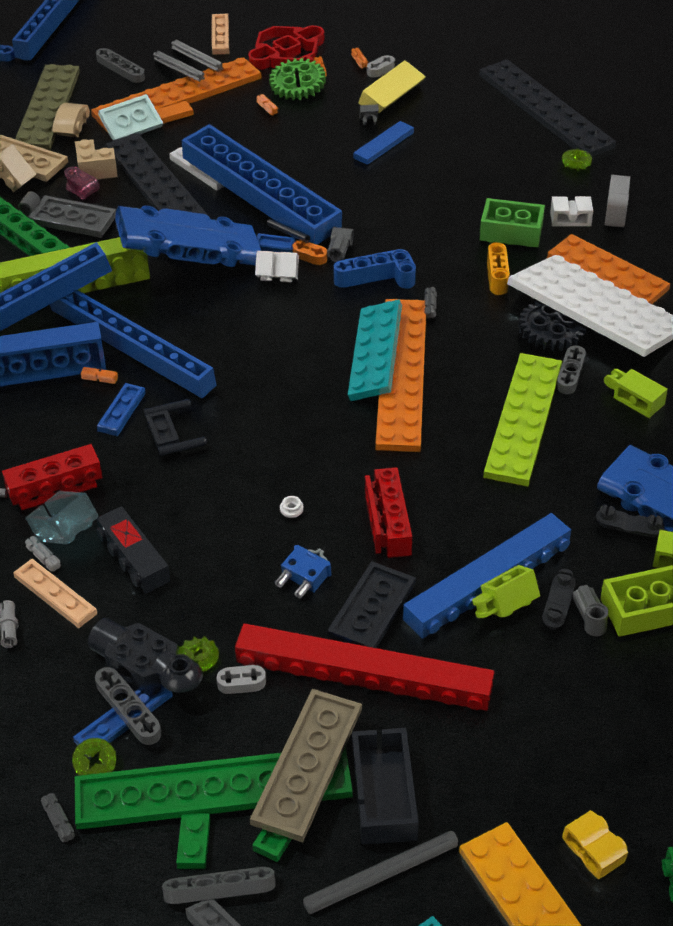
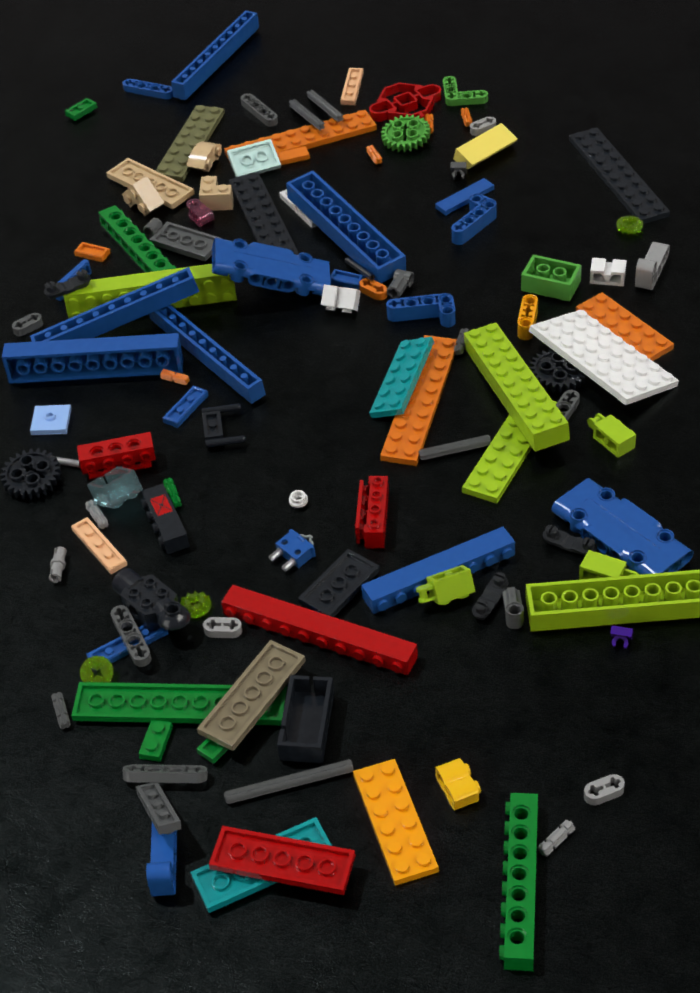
camera: 15 degrees right, 0 degrees up
none -> green axle [163,477,182,508]
none -> dark grey axle [419,435,491,460]
none -> bright green beam [443,76,488,106]
none -> blue beam [451,193,497,245]
none -> lime brick [464,323,570,452]

